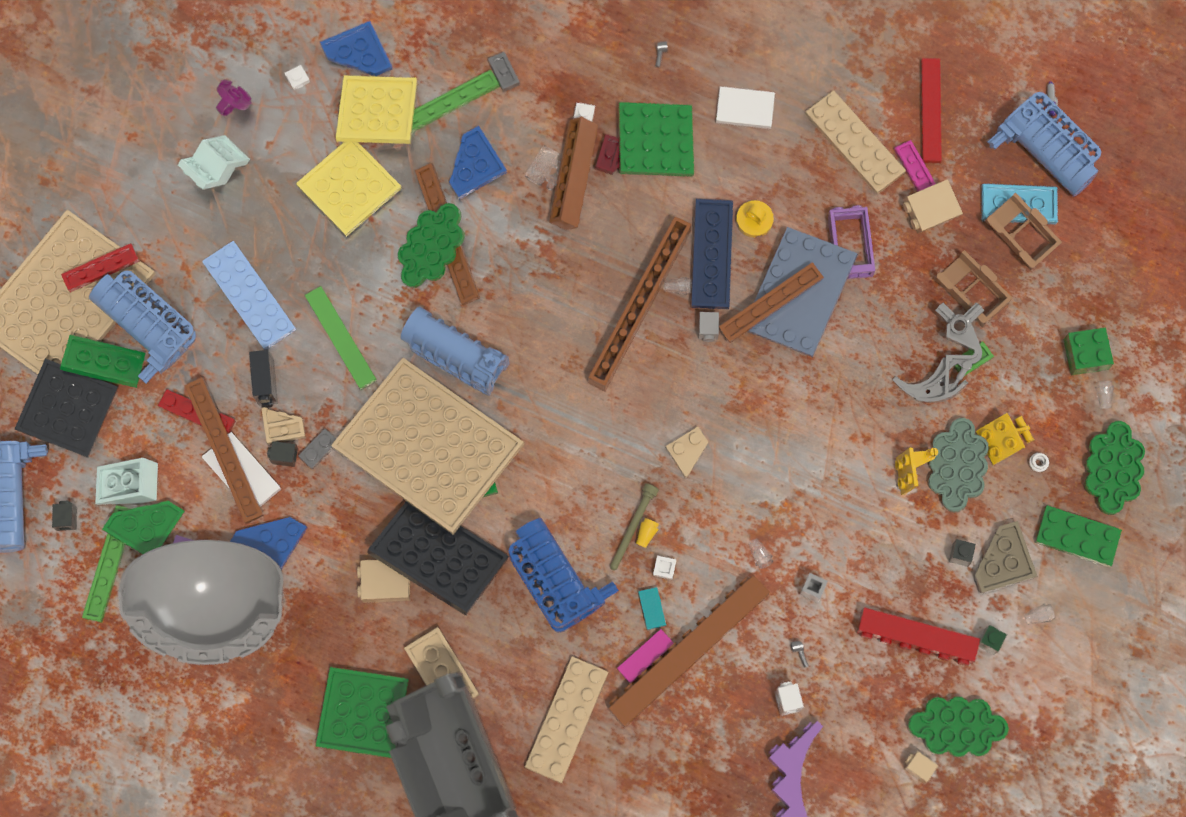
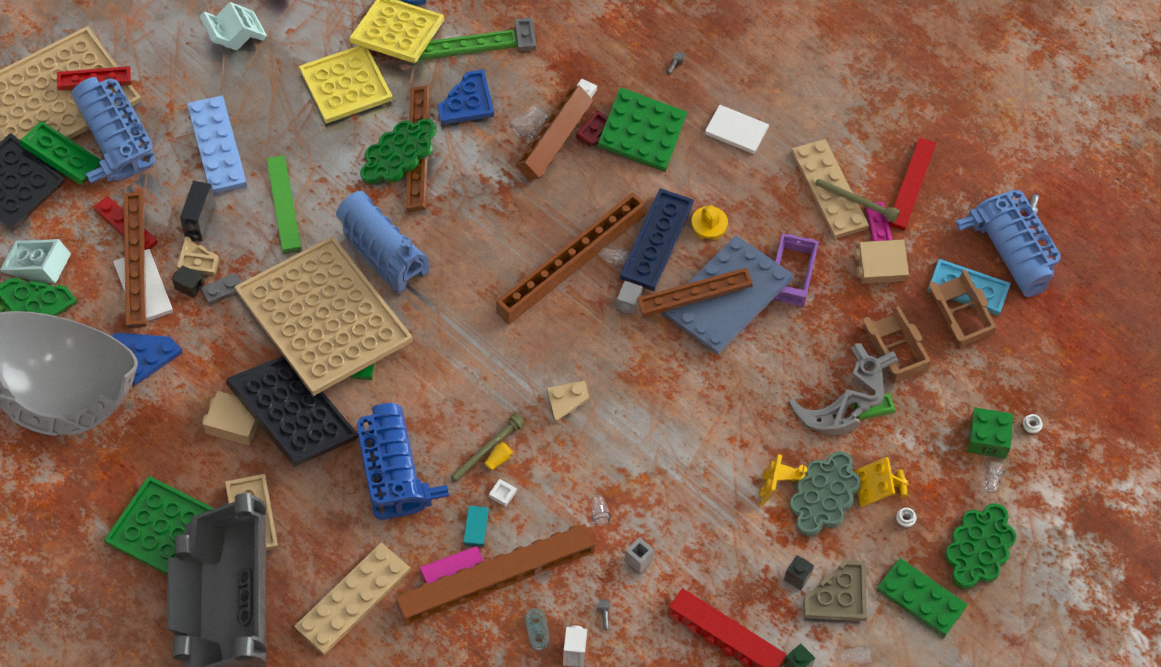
camera: 15 degrees right, 15 degrees down
none -> clear light blue plate [525,608,550,650]
none -> olive piece [816,179,900,223]
none -> white plate [1022,414,1043,433]

